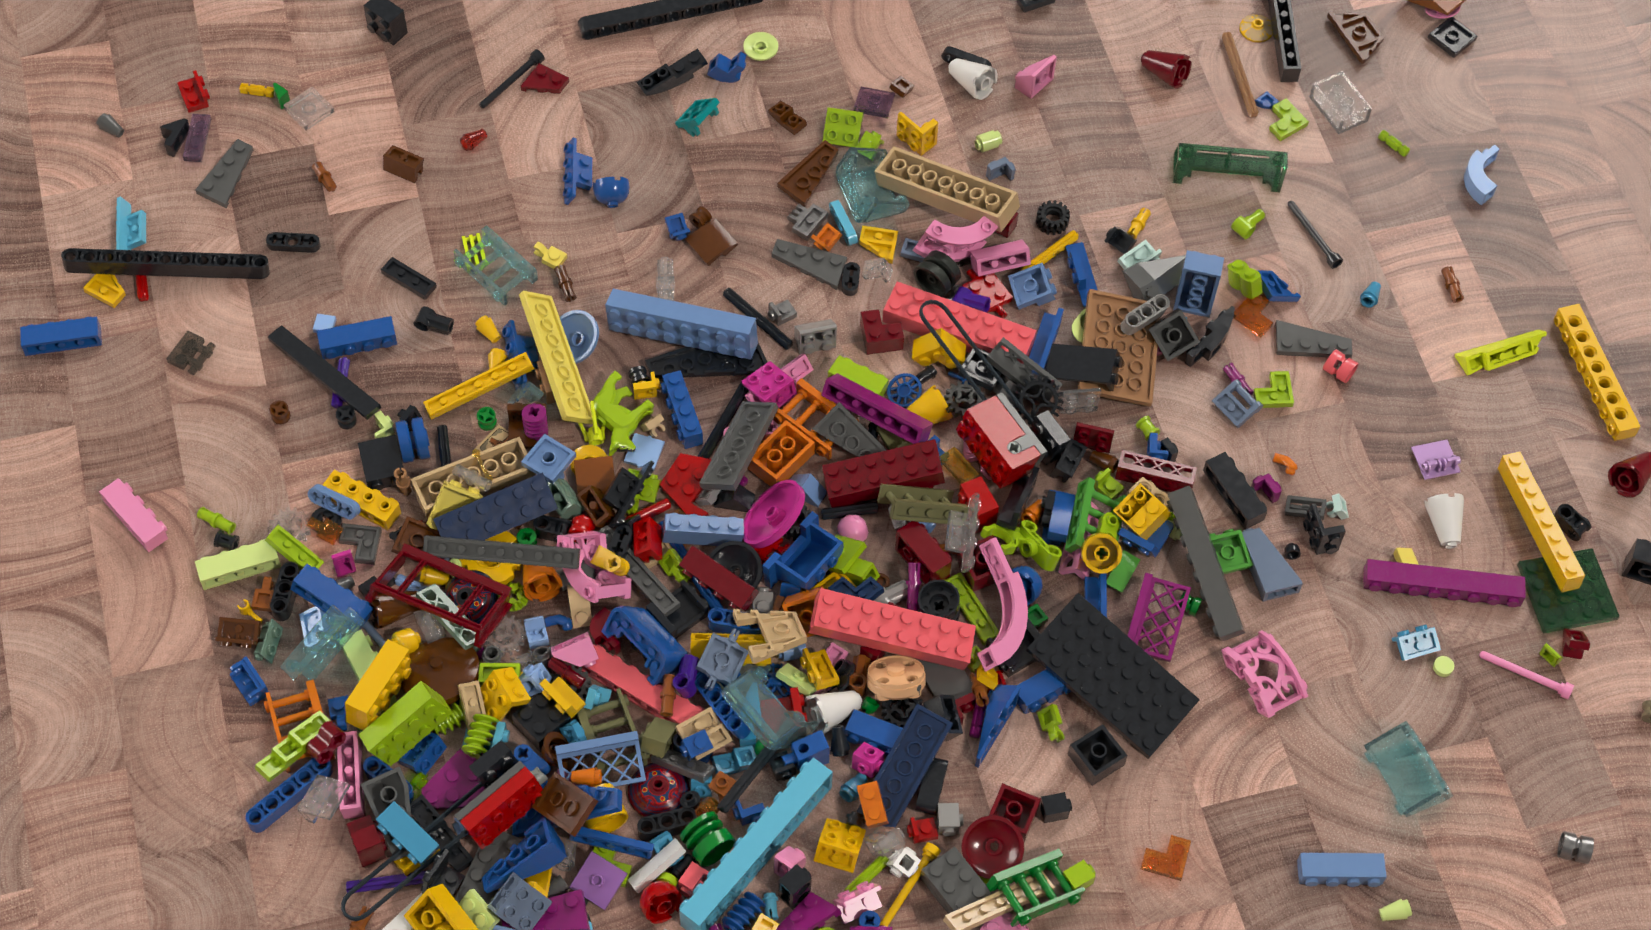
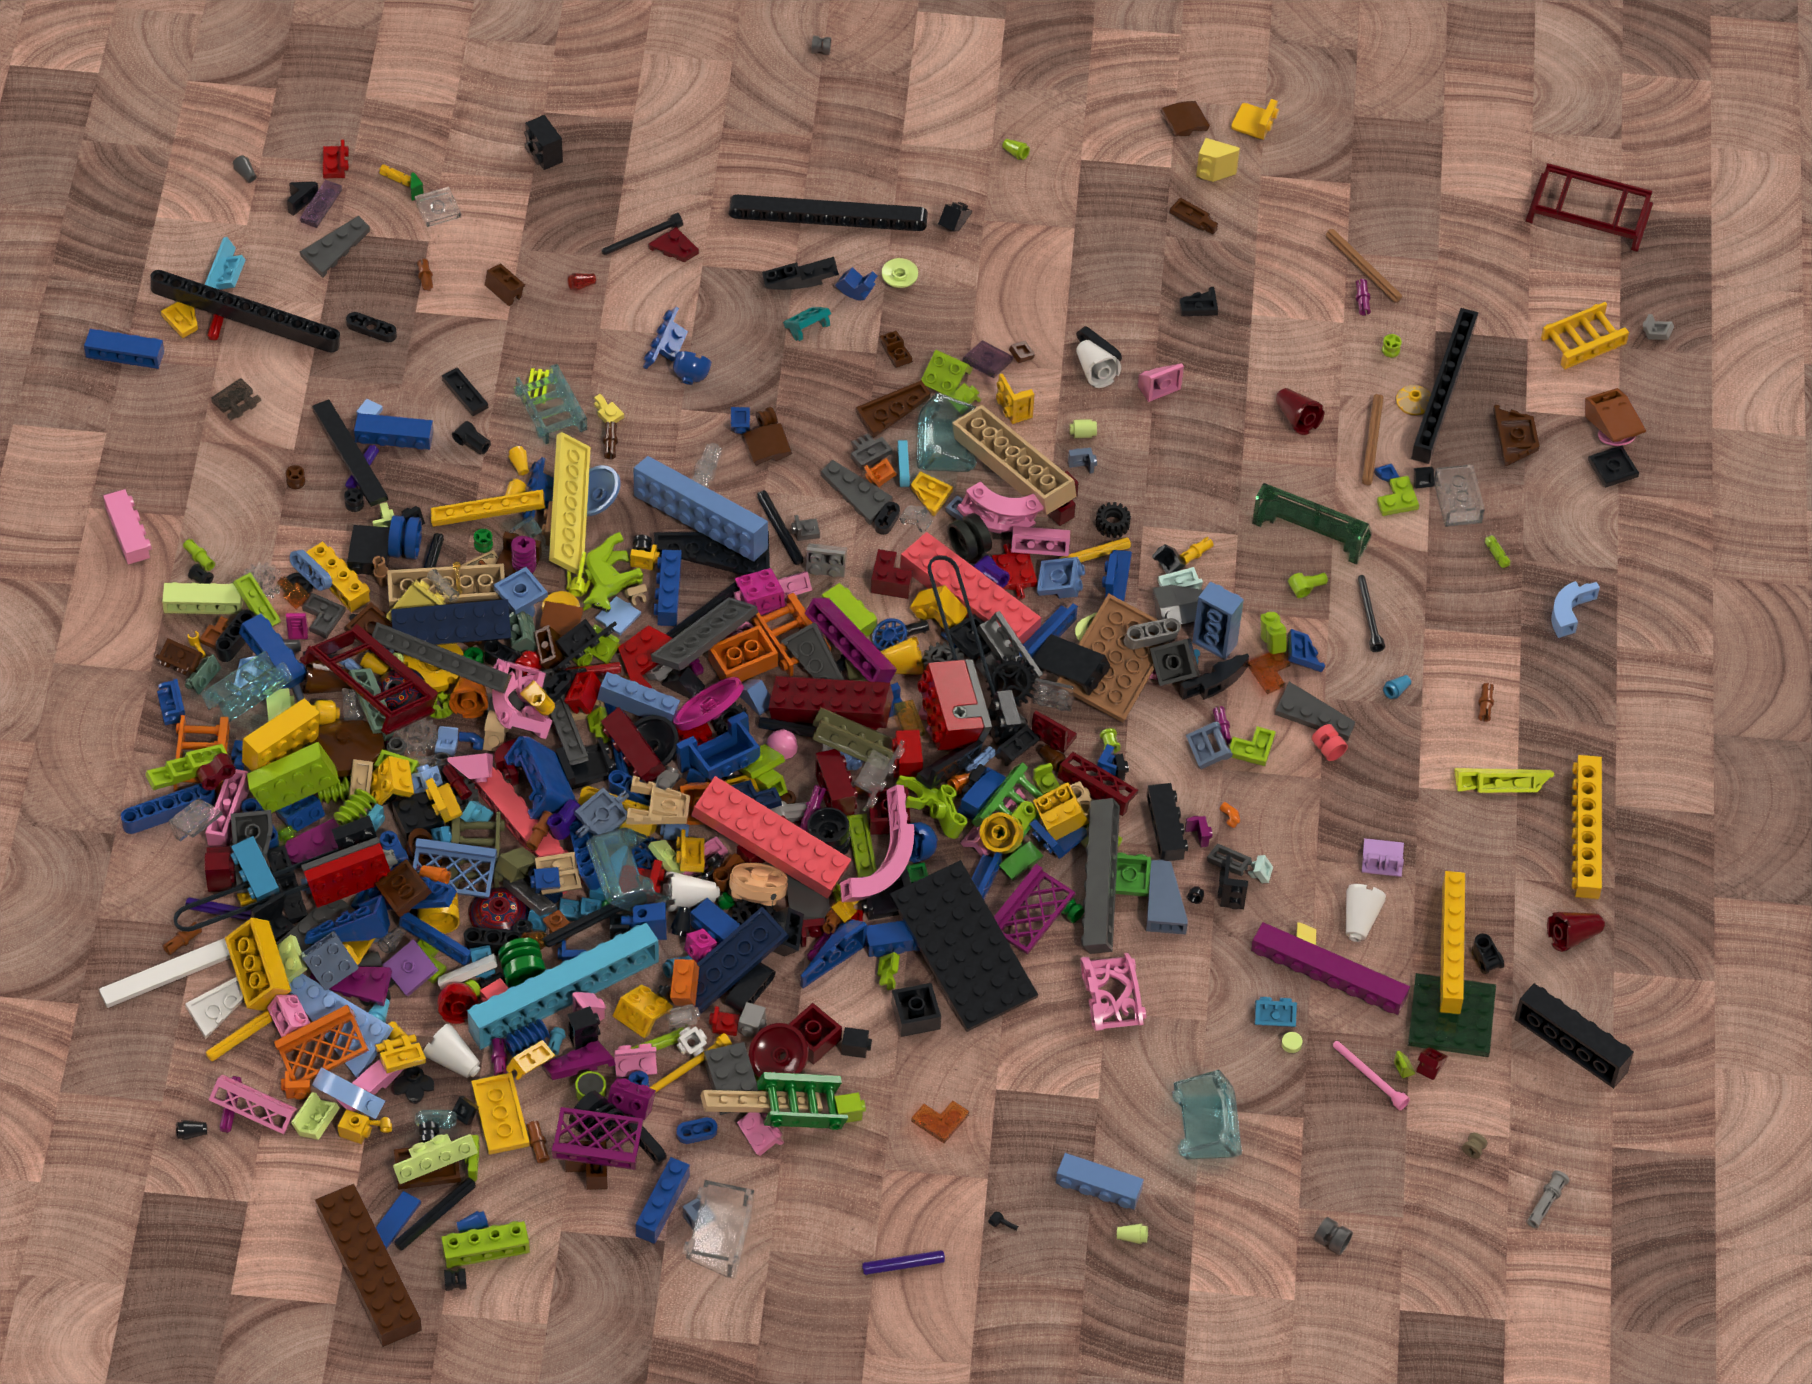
camera: 20 degrees right, 5 degrees down
none -> light blue axle [965,746,996,773]
none -> black tile [1414,467,1434,489]

